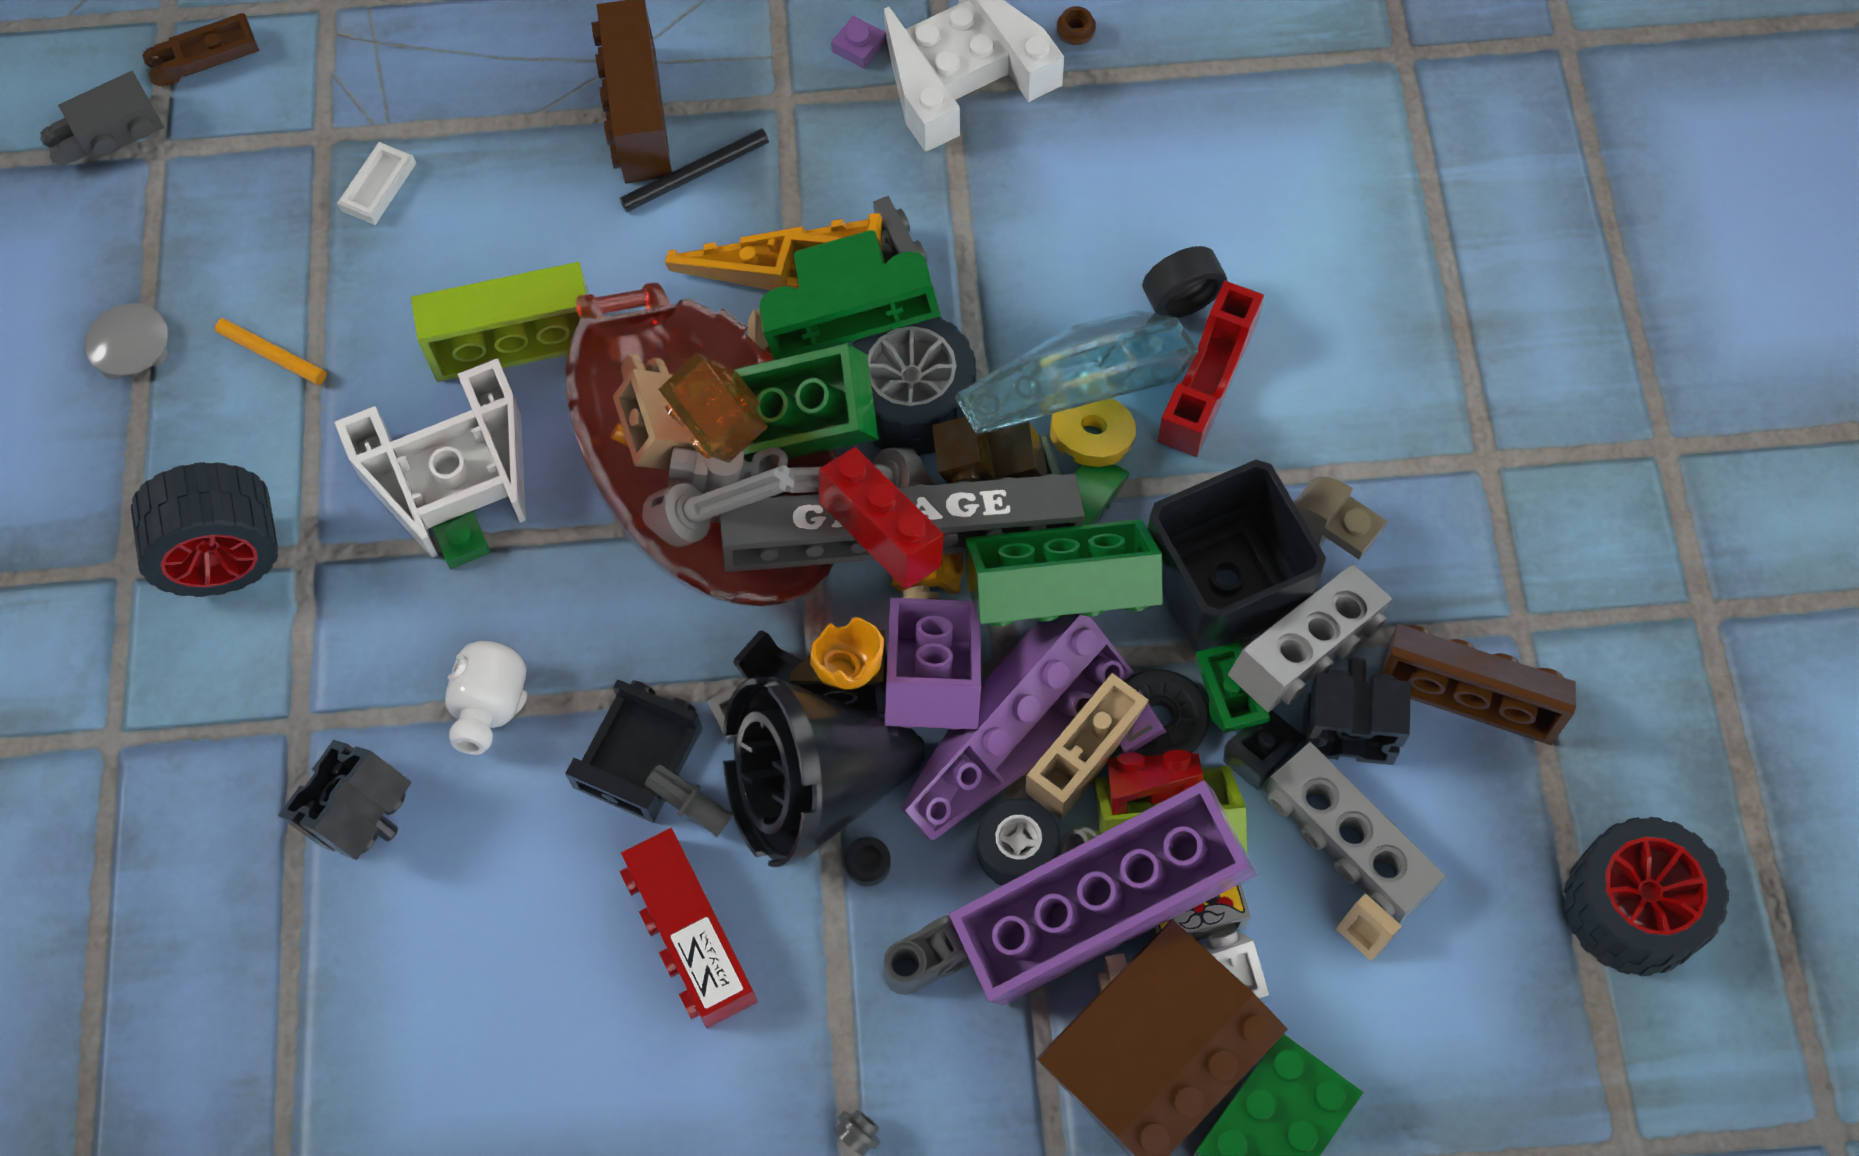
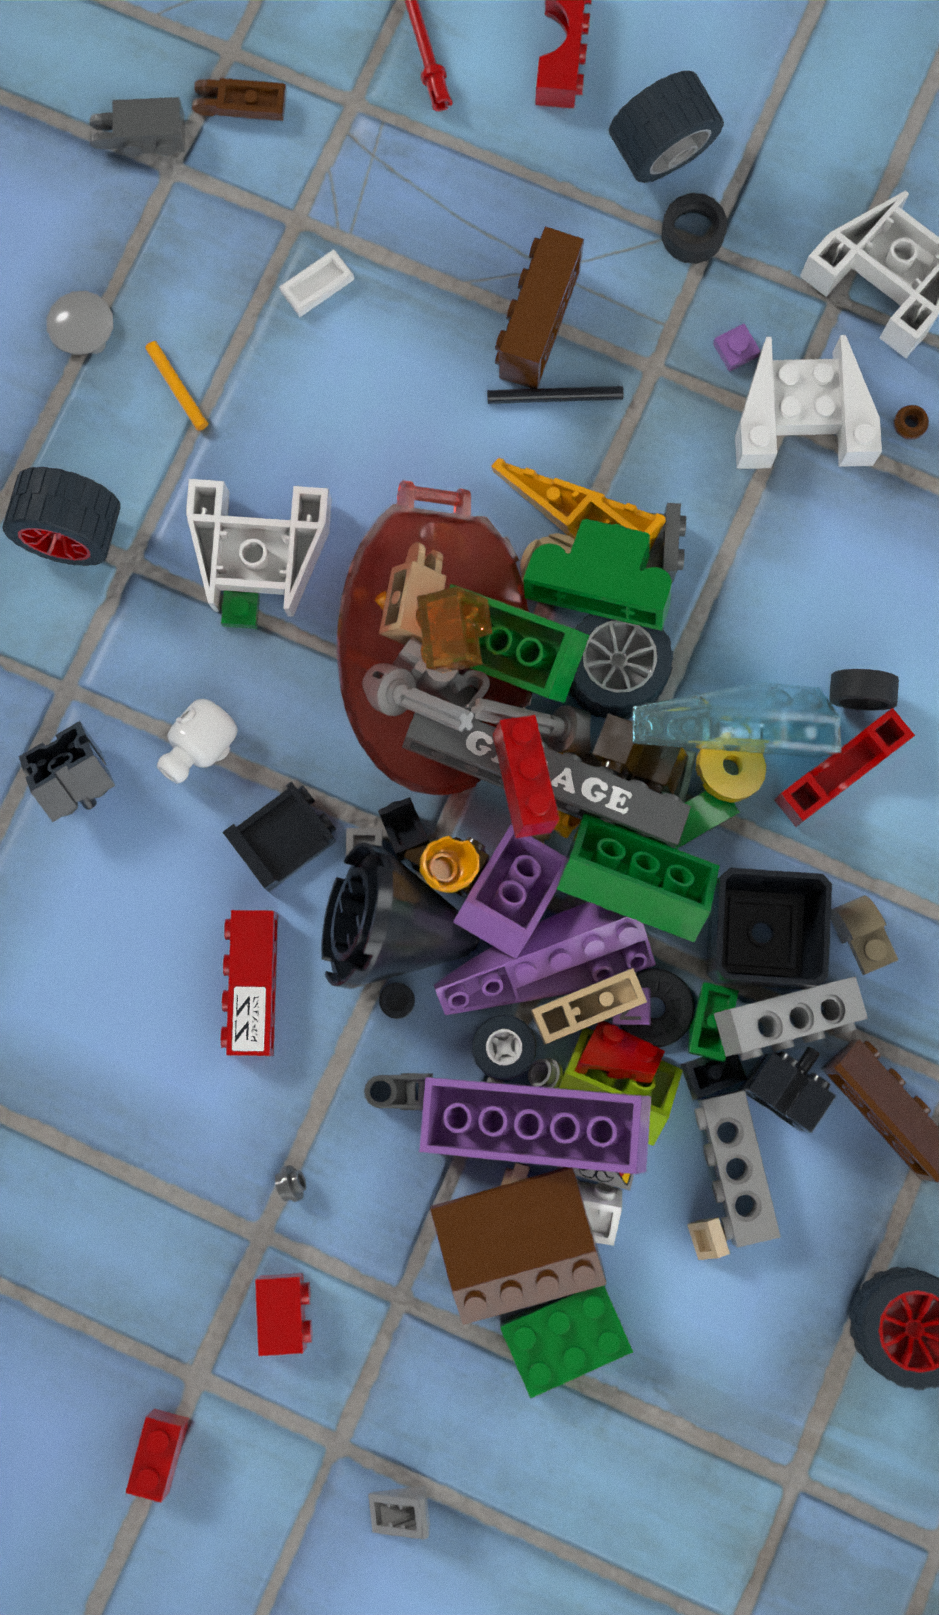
camera: 30 degrees right, 15 degrees up
lime brick [410,261,601,382] -> none
dark grey axle [645,764,733,838] -> none

